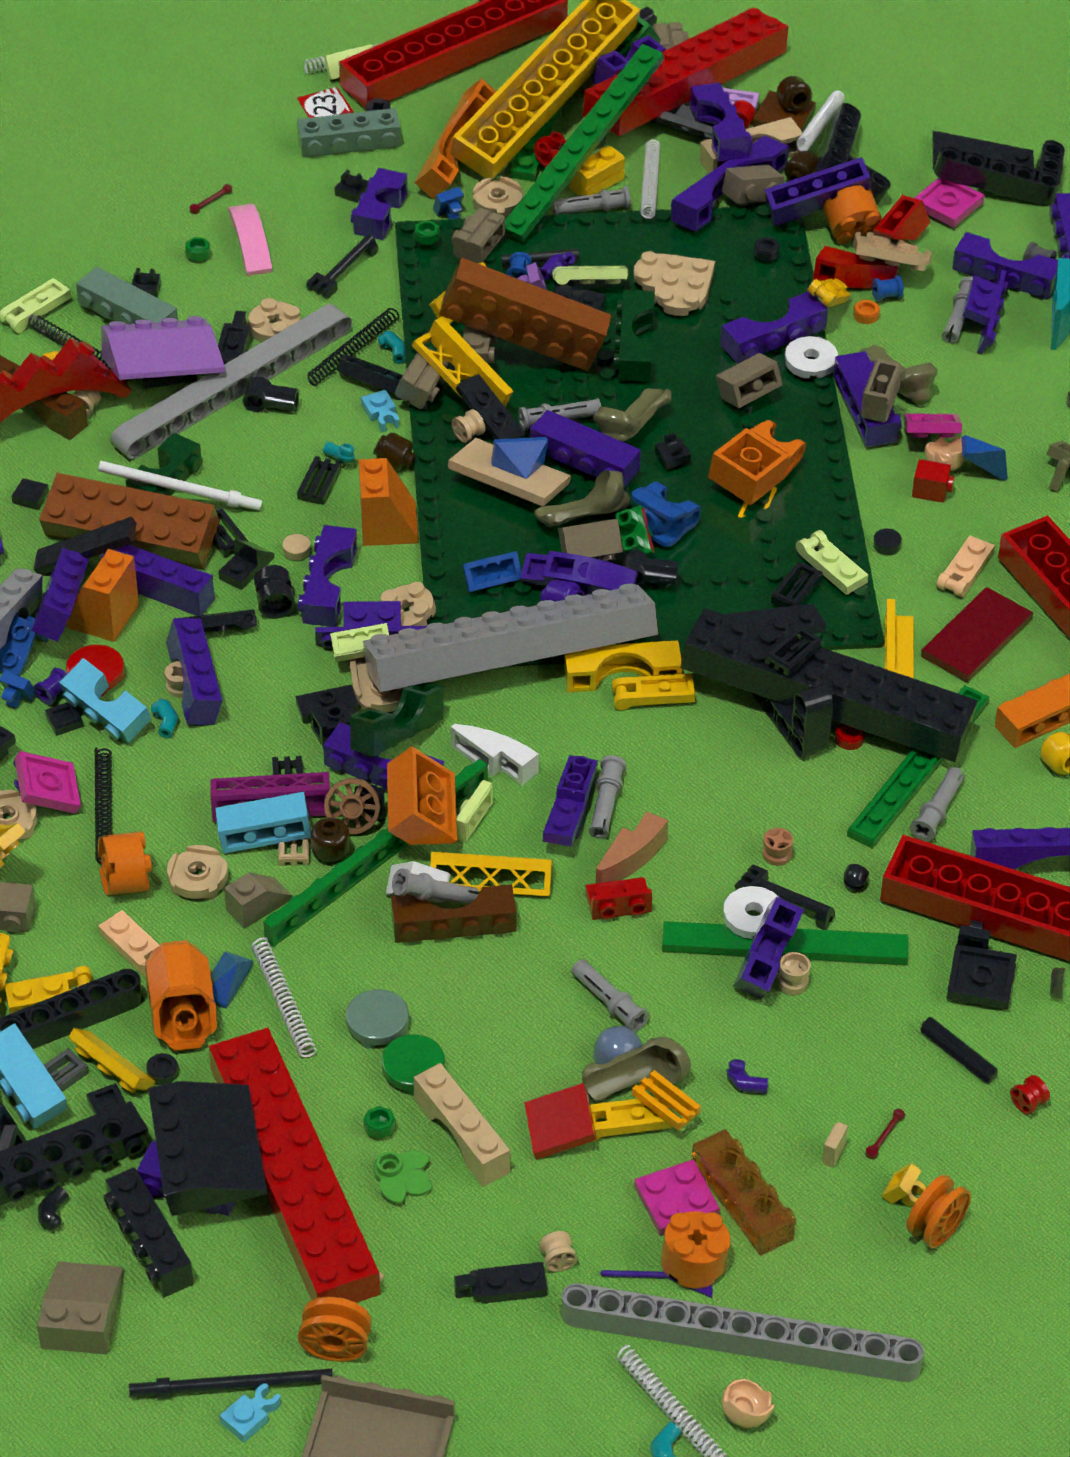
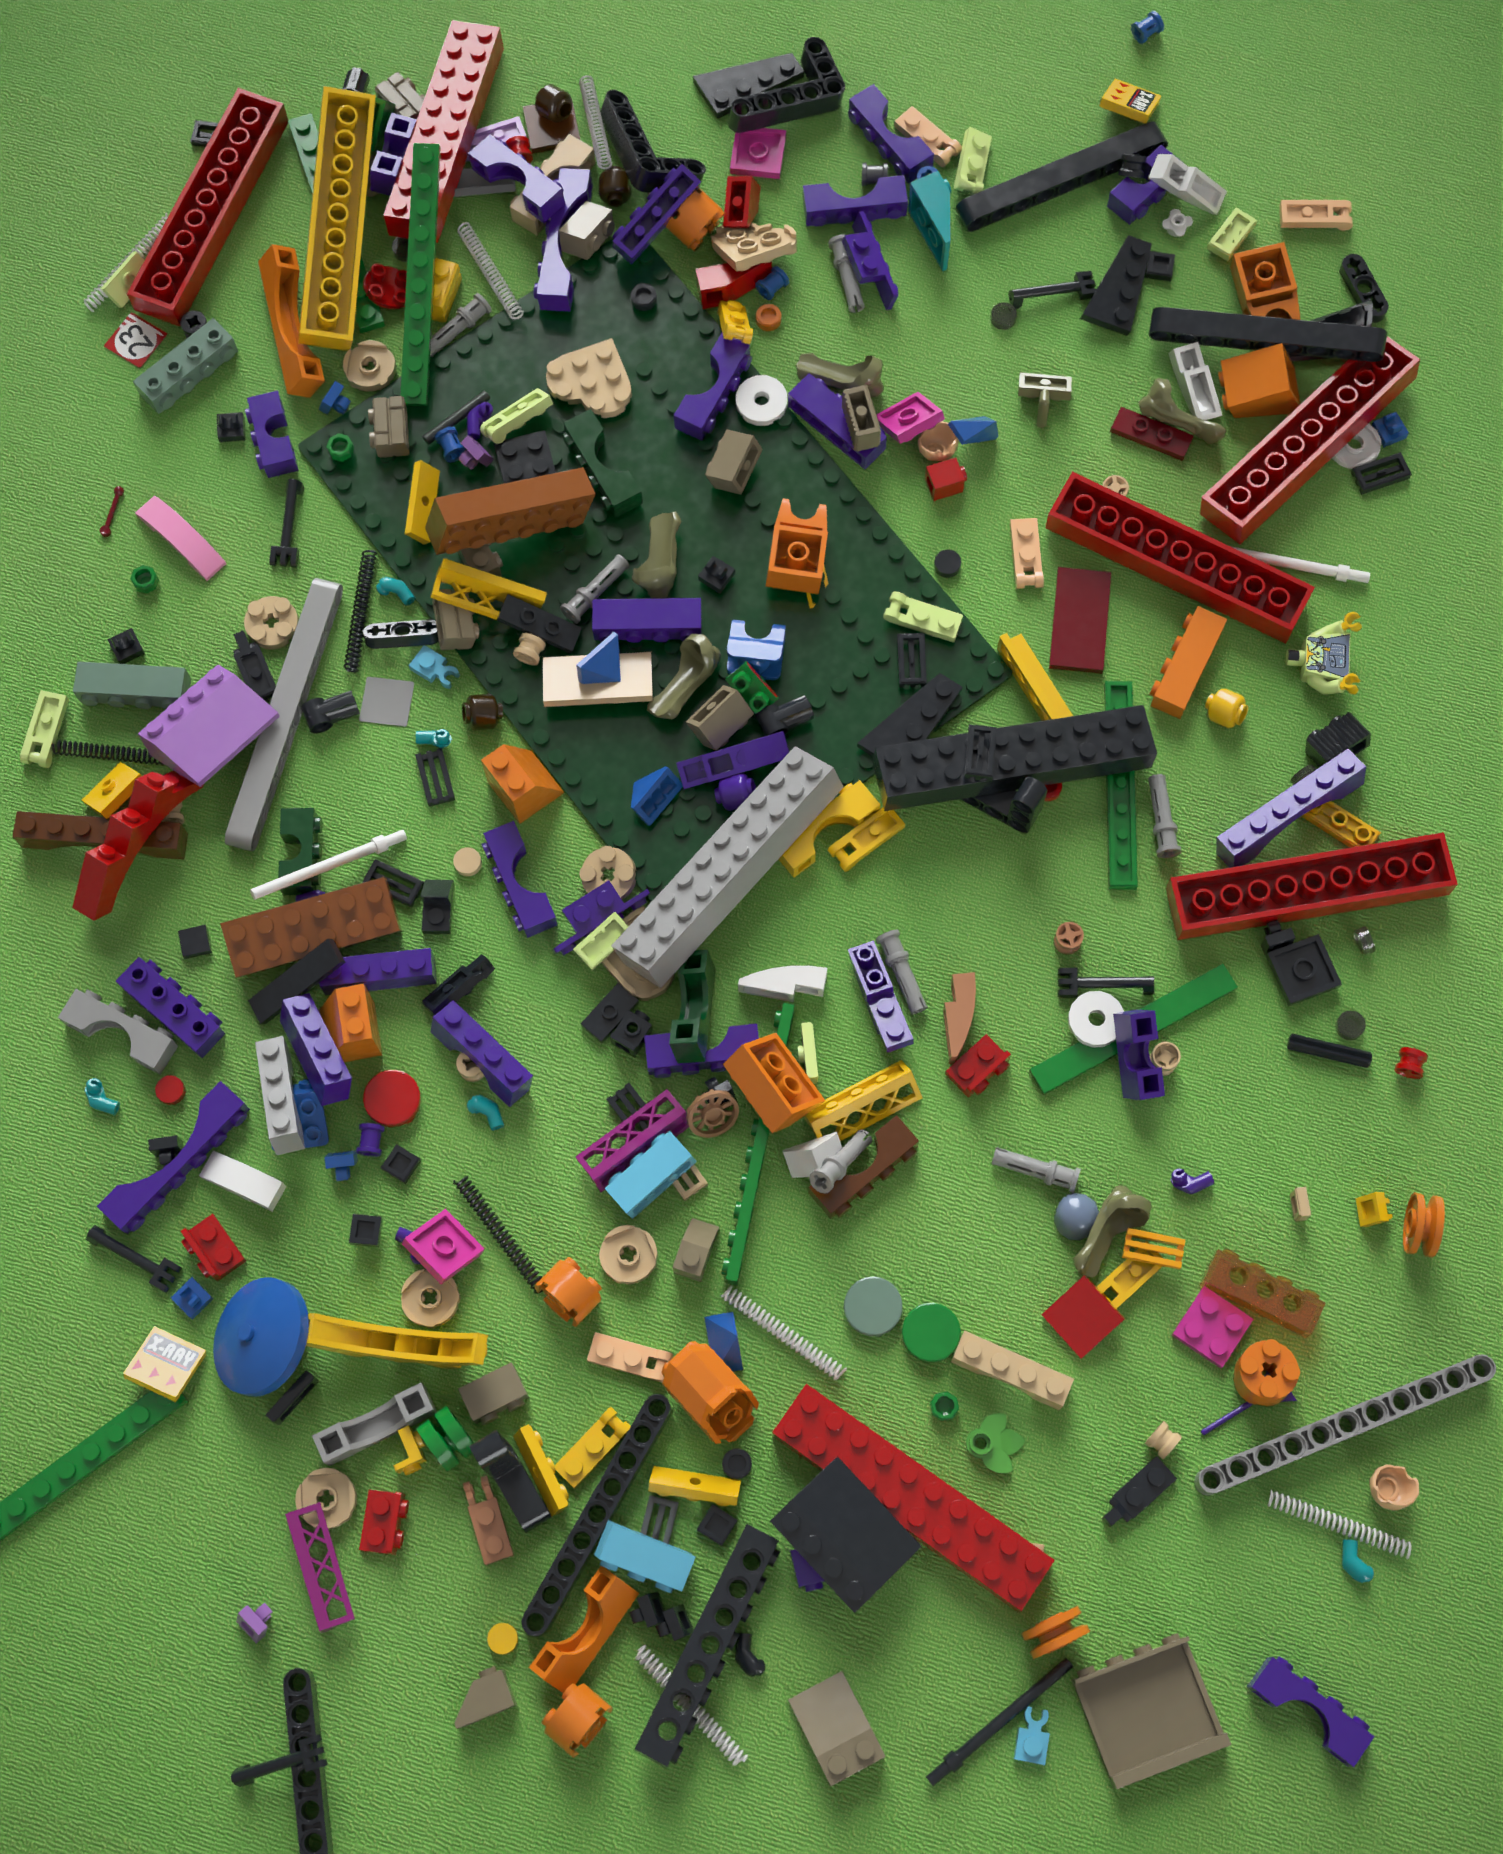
camera: 30 degrees left, 25 degrees up
medium azure arch [59,658,151,744] -> none
black brick [103,1167,193,1298] -> none
black wheel [254,565,295,619] -> none
dark brown head [310,817,350,862] -> none
black hinge [843,864,869,891] -> none
dark red hinge [865,1108,905,1160] -> none
none -> light grey sticker [359,677,414,726]
none -> clear smoke tile [1335,1010,1366,1040]

